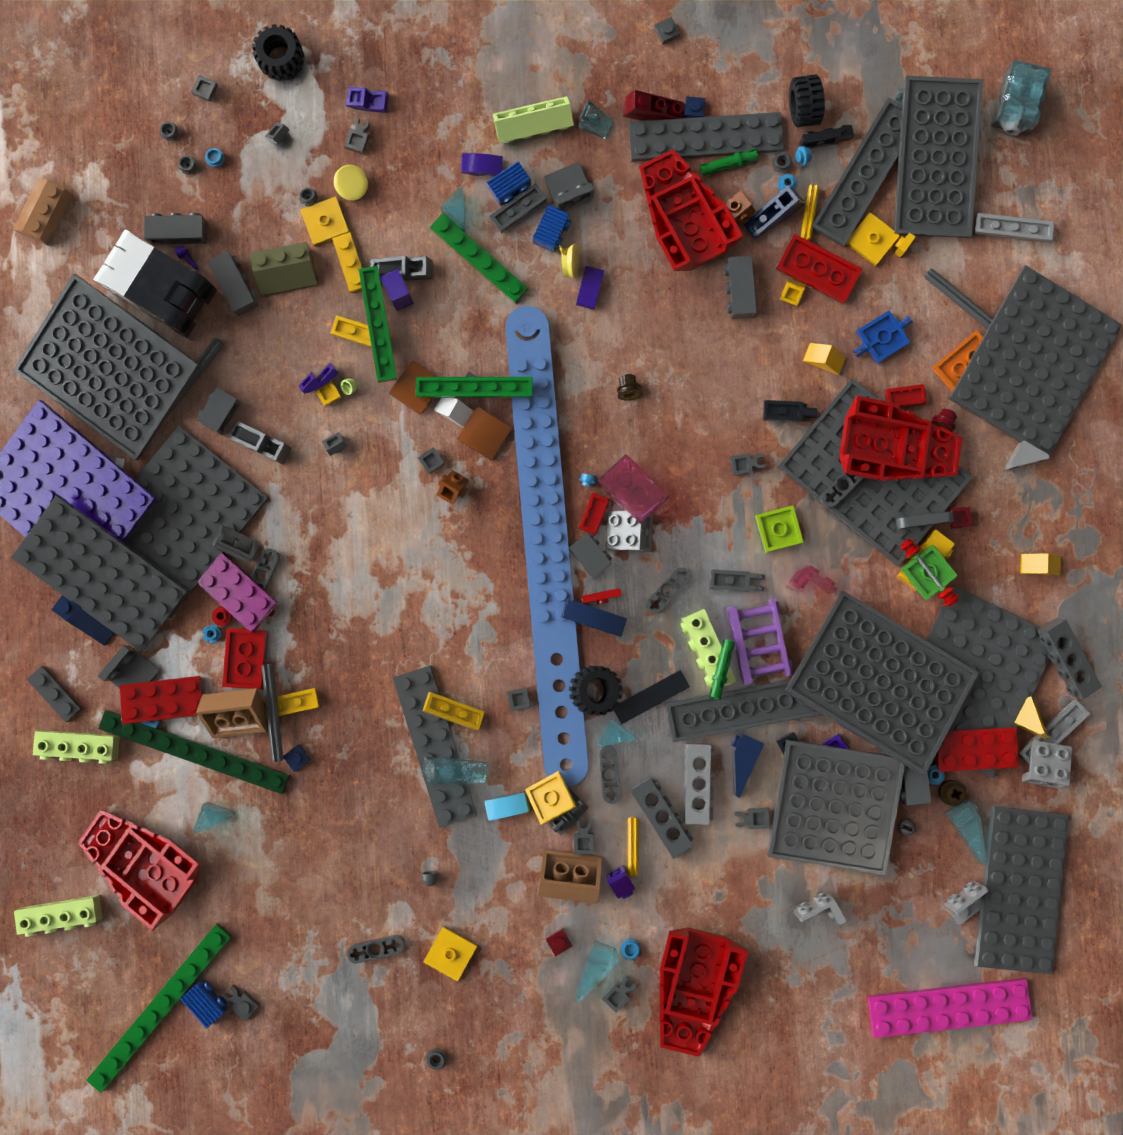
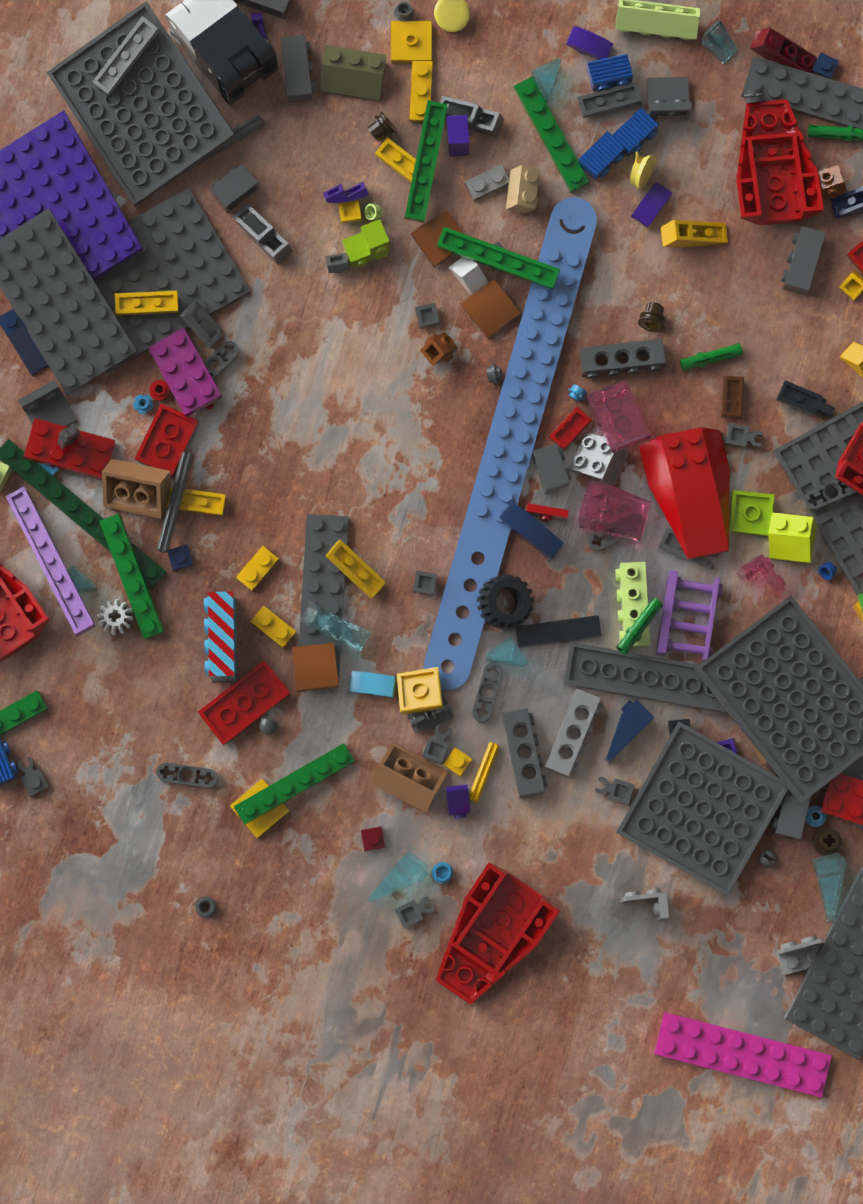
camera: 15 degrees right, 5 degrees down
none -> medium lavender plate [6,486,96,637]
none -> dark grey plate [57,423,80,450]
none -> light grey plate [92,16,160,95]
none -> white gear [97,599,134,636]
none -> green plate [99,513,164,639]
none -> yellow plate [115,291,179,316]
none -> red plate [198,660,290,746]
none -> medium azure brick [204,591,237,682]
none -> green plate [234,743,354,826]
none -> yellow plate [236,546,279,591]
none -> yellow plate [250,605,296,648]
none -> dark orange slope [292,643,339,692]
none -> lime brick [342,219,390,268]
none -> dark brown piece [367,111,397,141]
none -> yellow plate [443,747,472,777]
none -> light grey plate [465,164,509,201]
none -> dark grey plate [487,364,502,384]
none -> tan brick [506,165,541,214]
none -> clear pink slope [578,480,651,541]
none -> blue brick [579,131,625,181]
none -> dark grey brick [579,339,666,379]
none -> red wedge [639,427,730,560]
none -> yellow slope [661,220,728,248]
none -> green pin [680,343,743,372]
none -> reddish brown plate [721,376,744,419]
none -> dark grey plate [744,89,764,103]
none -> neon yellow slope [769,513,818,564]
none -> blue hinge [818,562,837,580]

